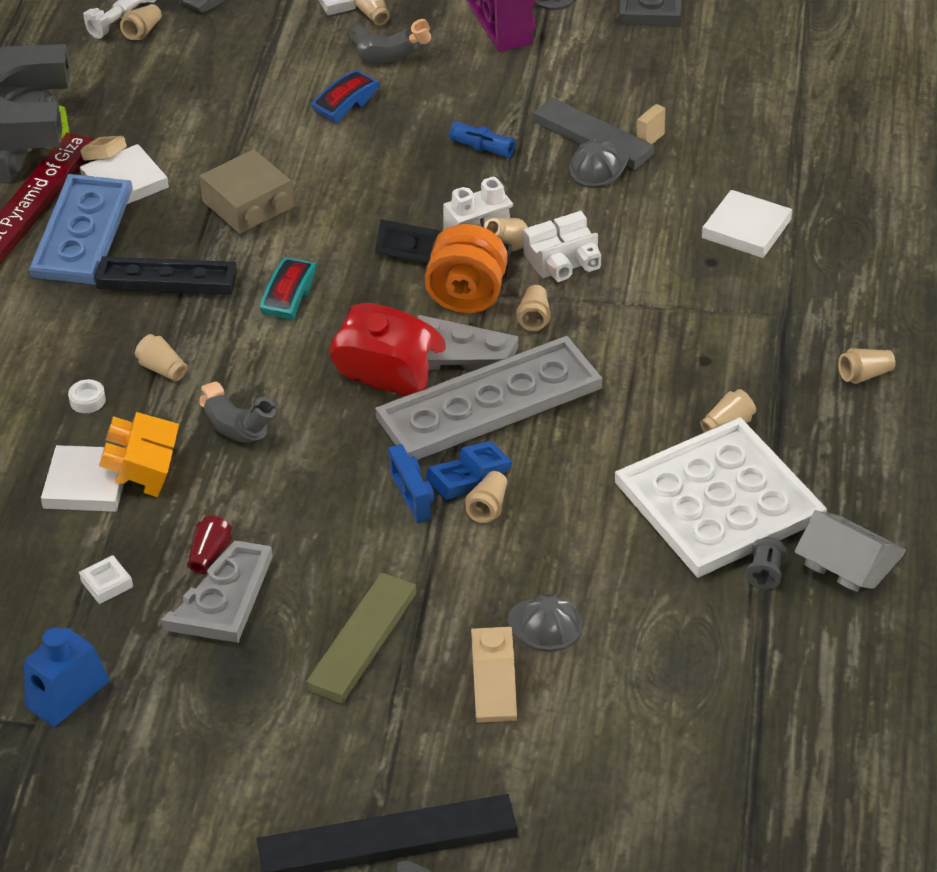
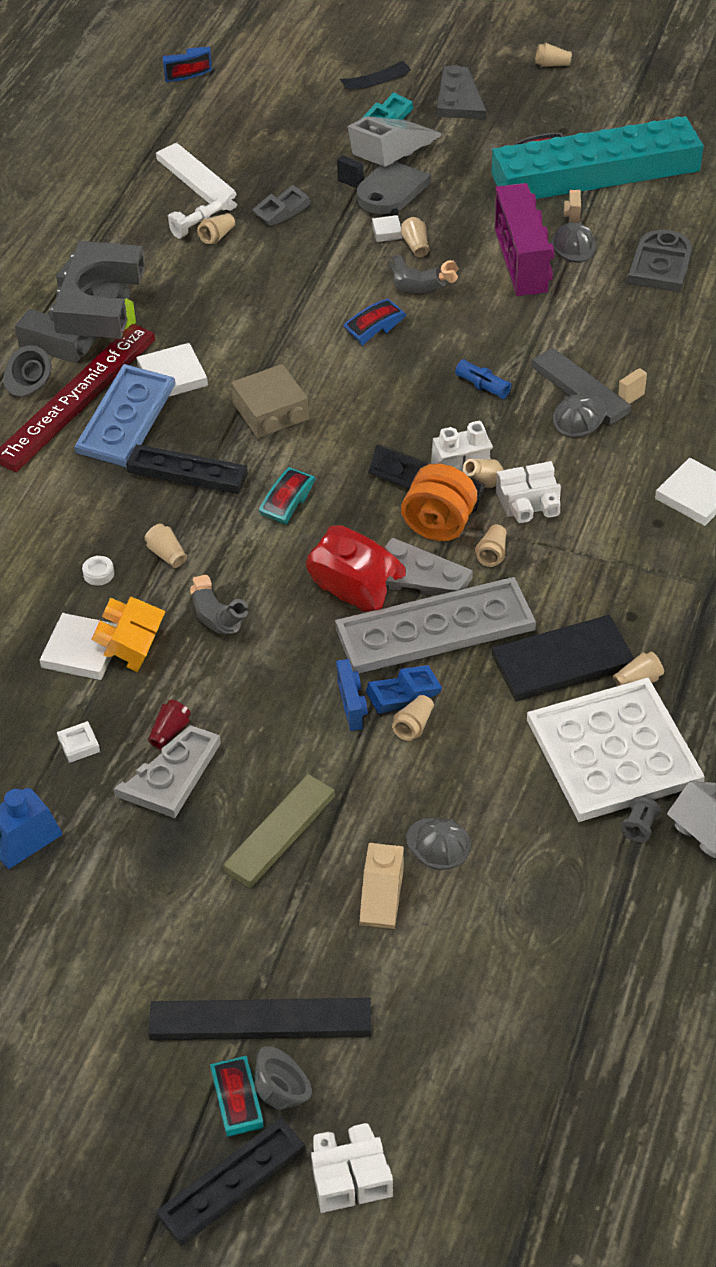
camera: 10 degrees right, 5 degrees up
tan tile [80,136,127,161] -> none
none -> black tile [492,614,635,702]

